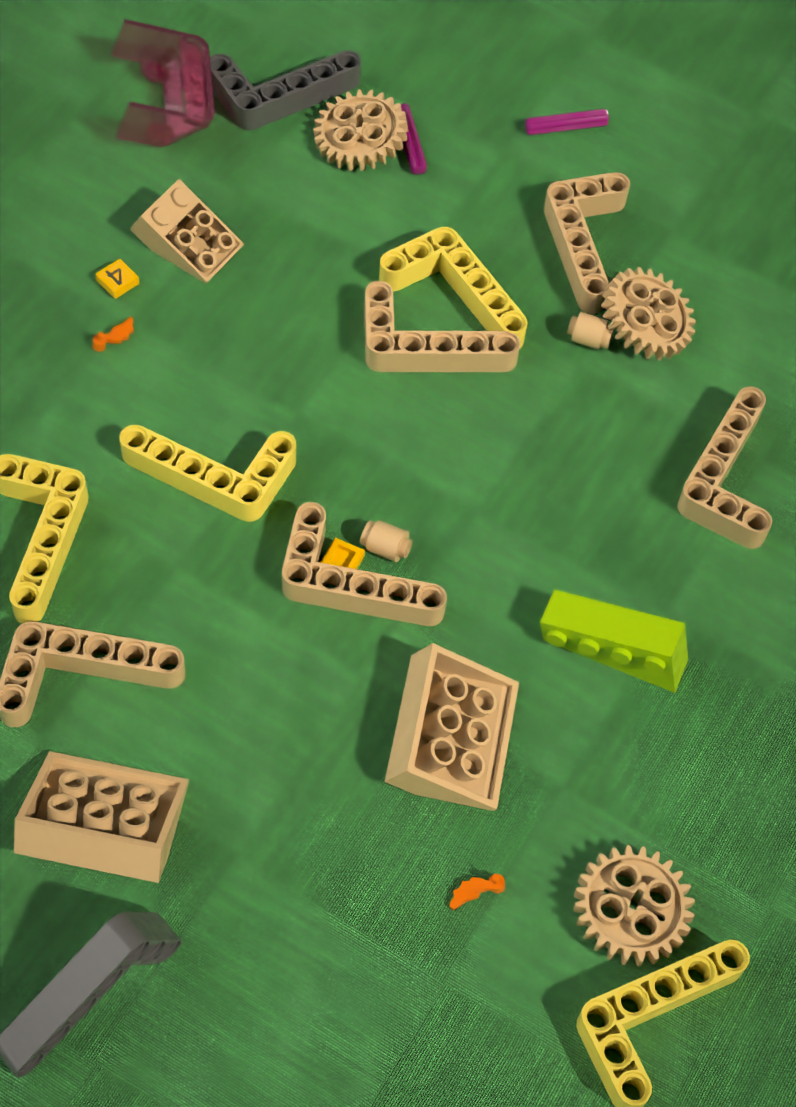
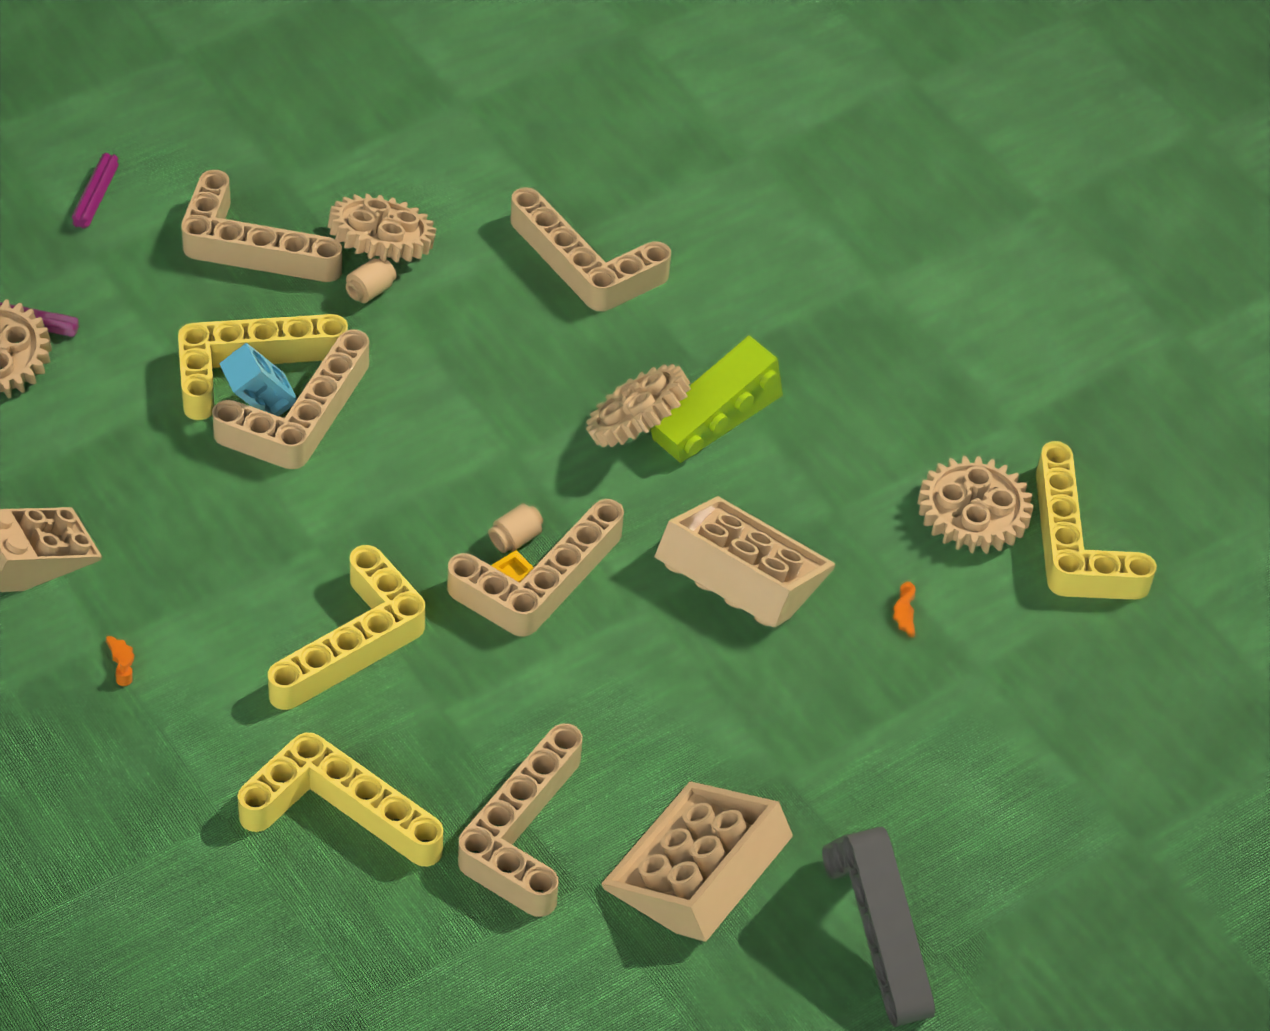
camera: 65 degrees left, 10 degrees down
yellow tile [95,259,140,299] -> none
none -> medium azure brick [219,343,297,416]
none -> tan gear [586,364,690,448]

